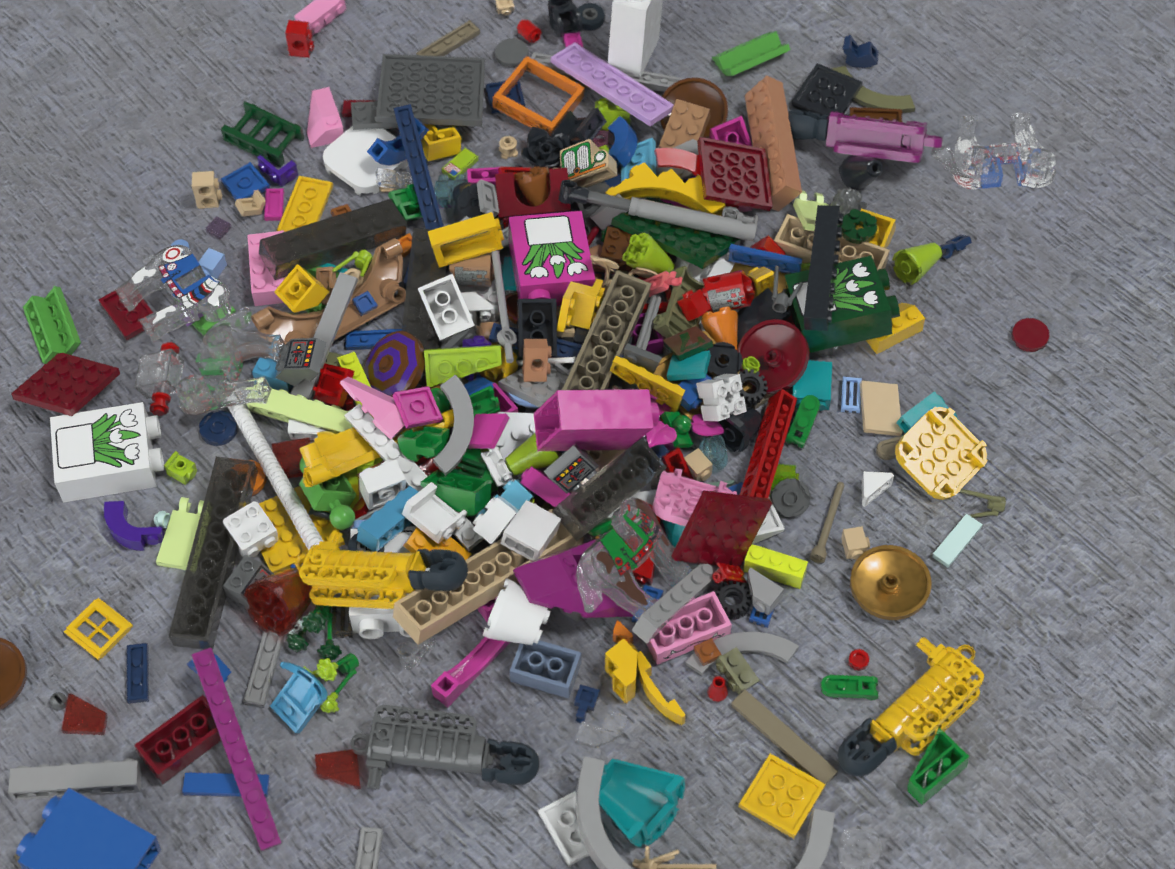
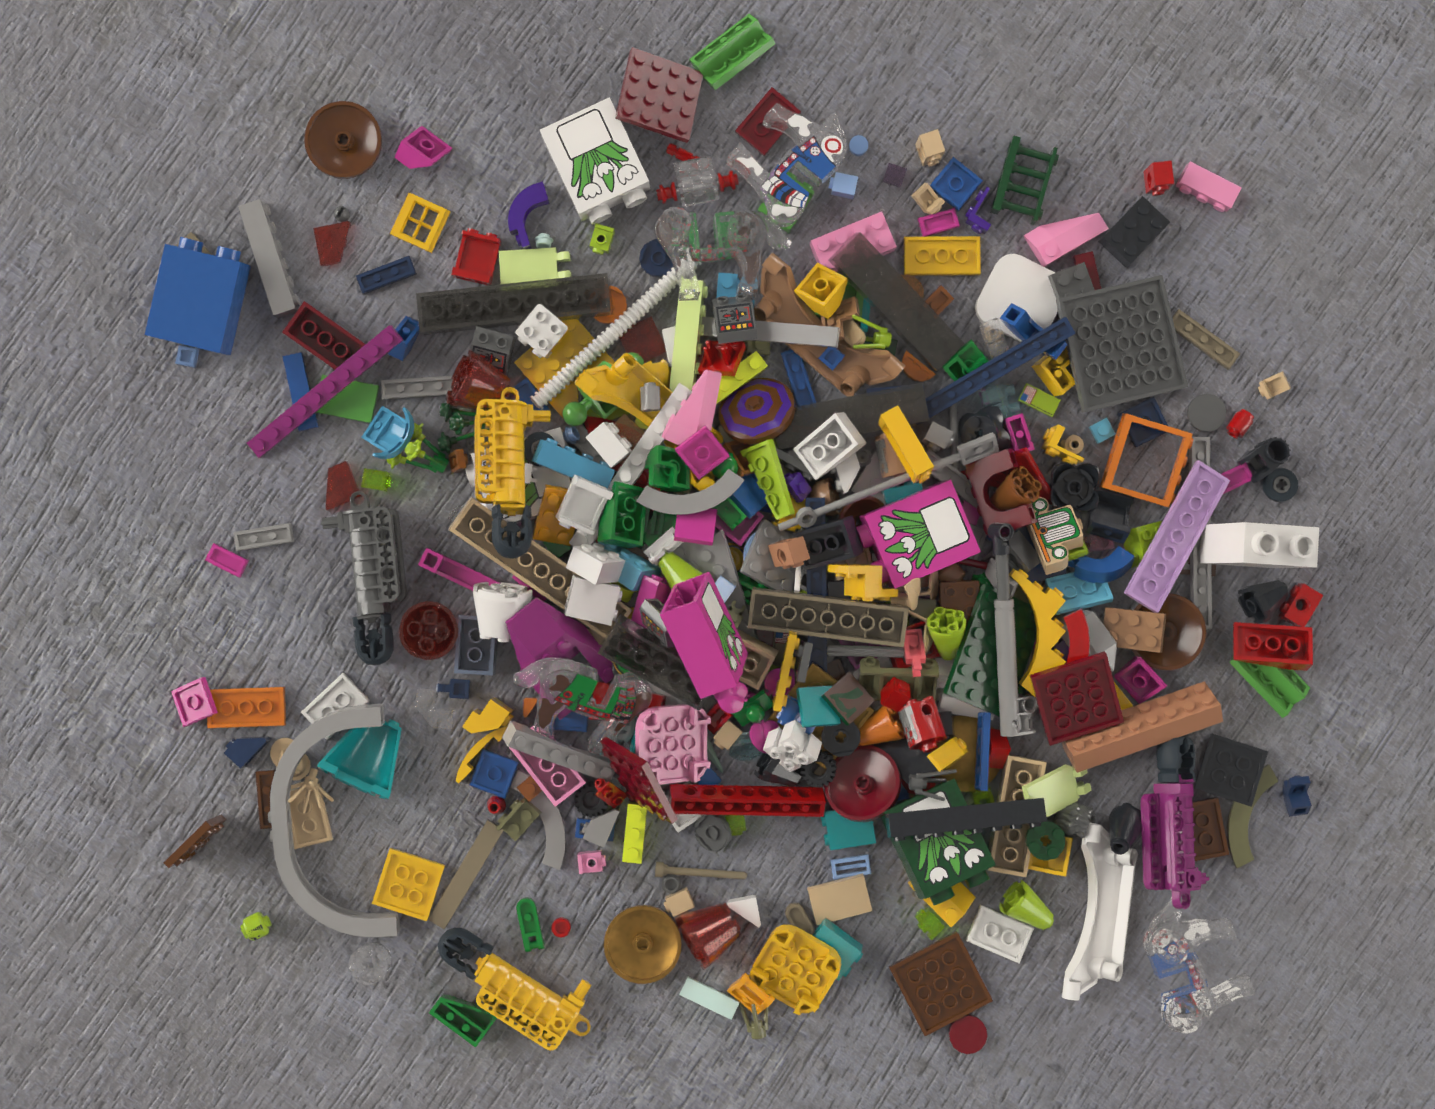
camera: 70 degrees right, 30 degrees up
lime plate [742,356,760,374] -> none
green plate [785,395,820,449] -> none
dark blue plate [940,234,972,259] -> none
none -> bright green tile [316,375,379,423]
none -> clear neon green brick [361,468,392,492]
none -> dark pink slope [394,126,452,169]
none -> clear red cone [399,601,459,660]
none -> dark orange plate [448,449,468,474]
none -> red panel [451,228,501,286]
none -> blue plate [469,749,519,798]
none -> bright pink brick [577,850,606,874]
none -> light grey brick [640,382,661,412]
none -> dark grey plate [662,874,681,894]
none -> red axle [666,143,702,168]
none -> clear red cone [675,903,741,970]
none -> light orange plate [727,972,775,1015]
none -> reddish brown plate [889,931,993,1036]
none -> clear neon green brick [914,907,945,940]
none -> white tile [965,904,1034,964]
none -> yellow bracket [1041,424,1084,465]
none -> white panel [1062,823,1138,1001]
none -> medium azure plate [1089,418,1116,444]
none -> black brick [1098,196,1170,268]
none -> red slope [1233,622,1313,671]
none -> black cone [1238,580,1288,624]
none -> red brick [1279,583,1324,627]

